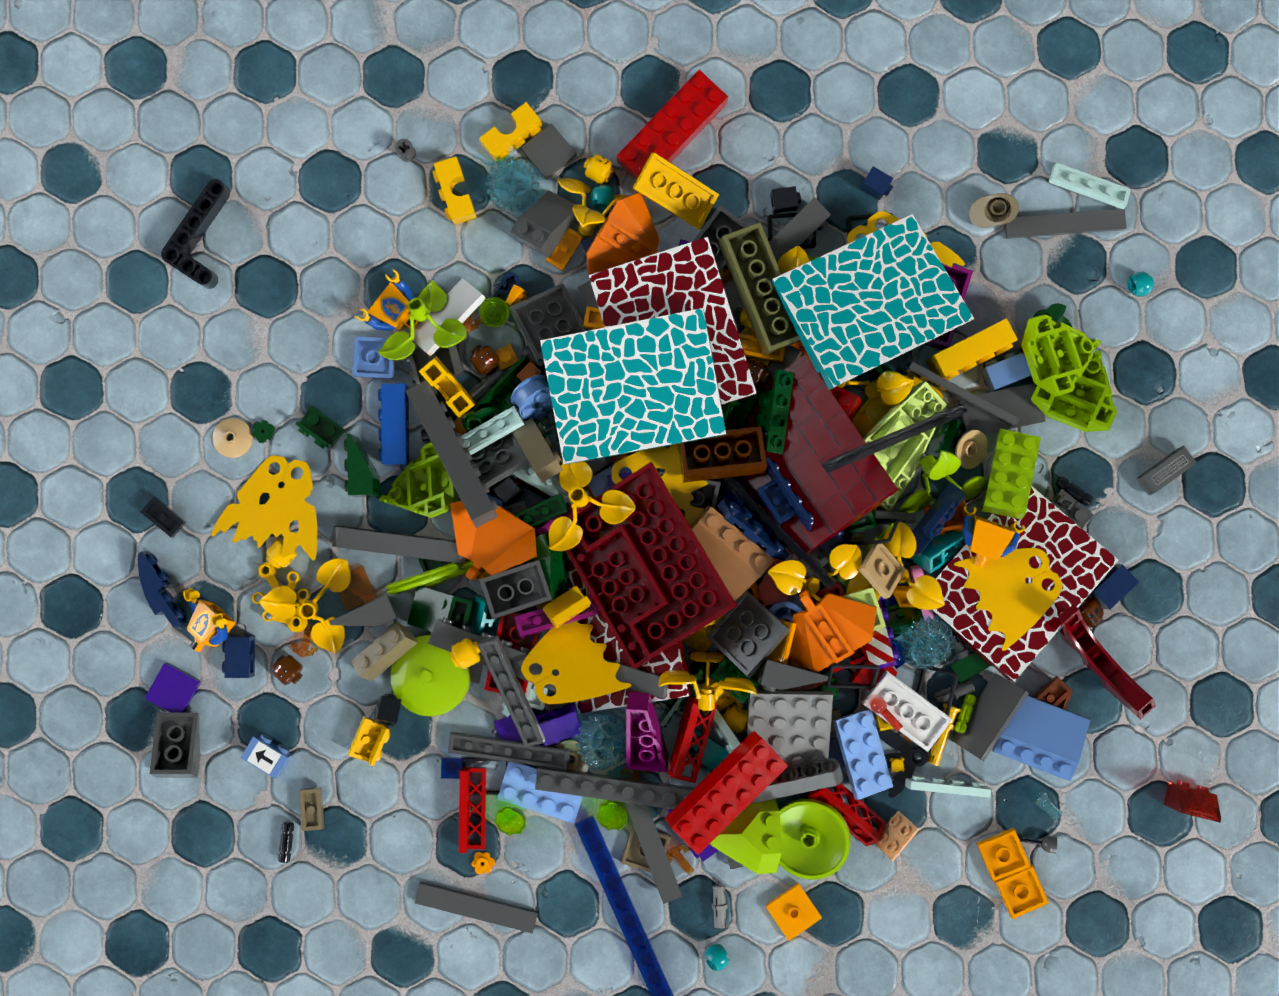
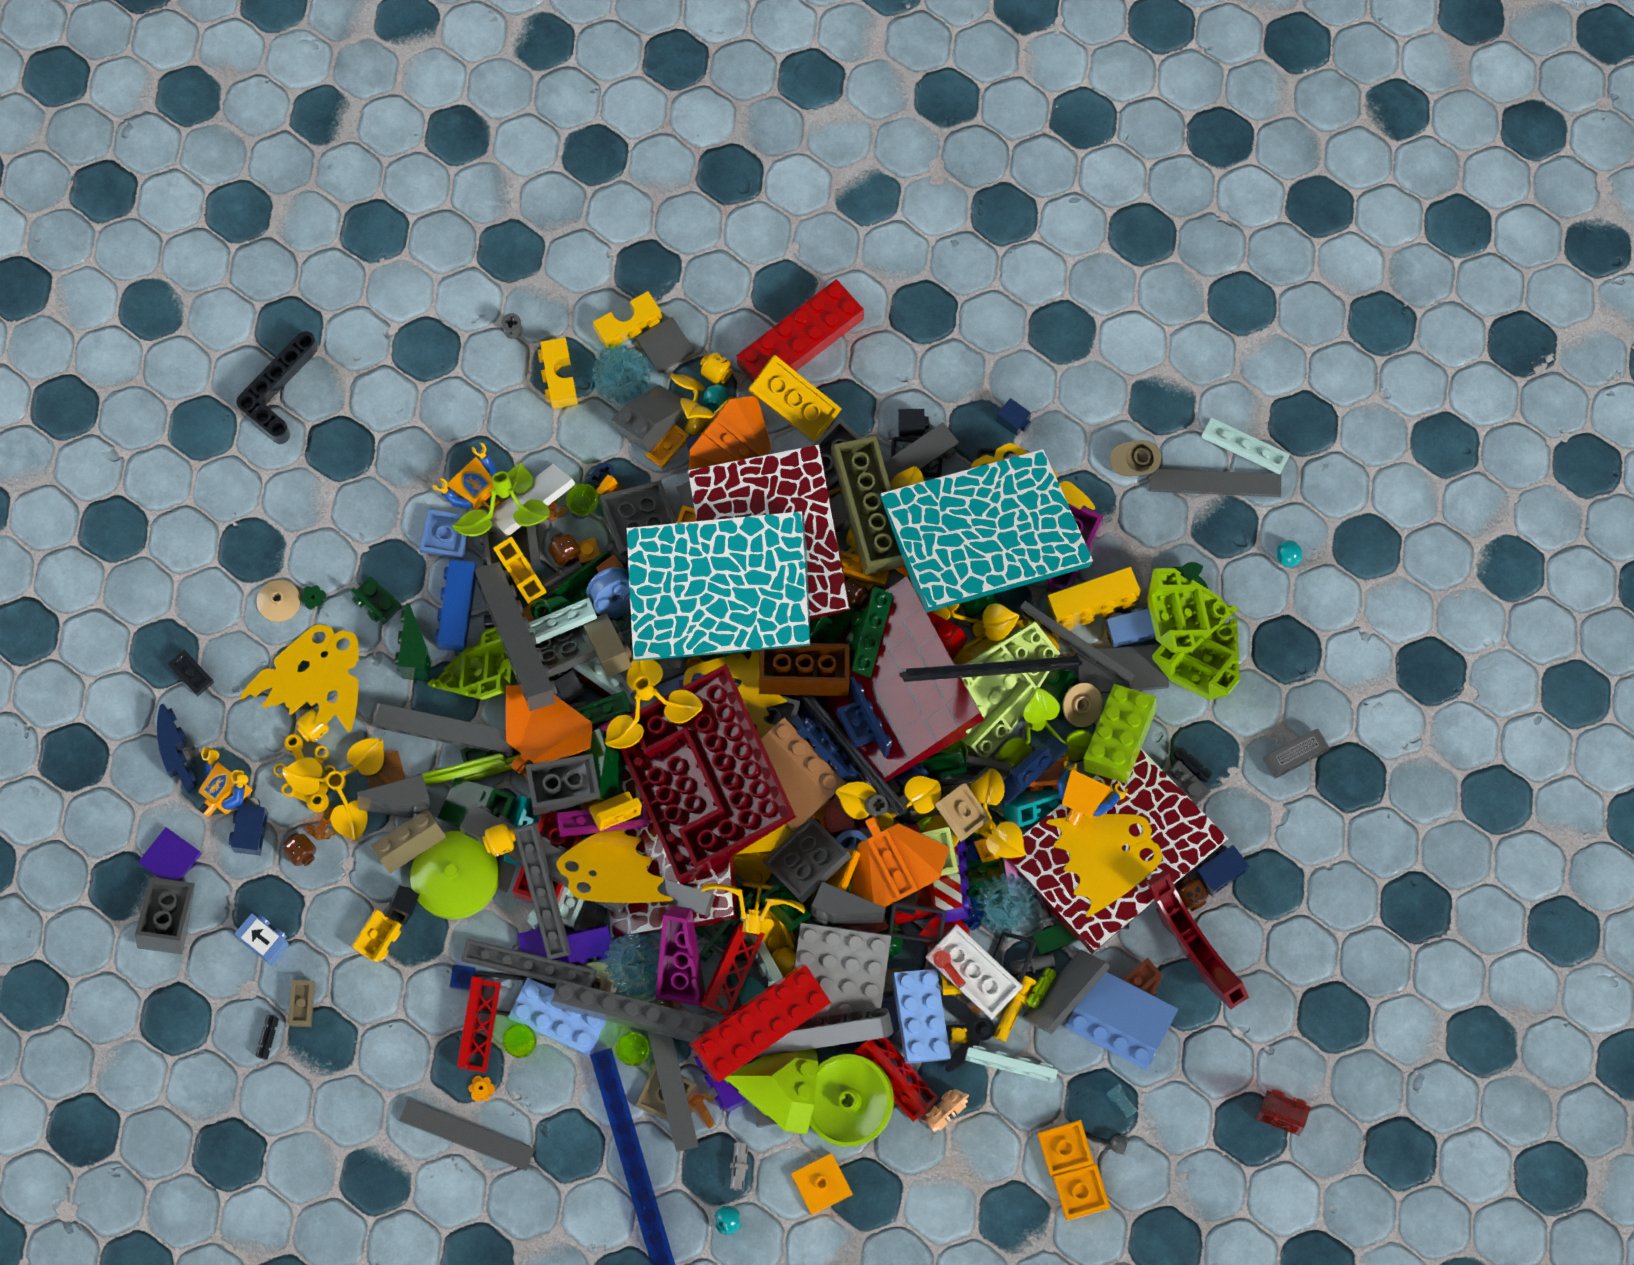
camera: 10 degrees right, 15 degrees down
none -> dark grey bush [865,795,888,816]

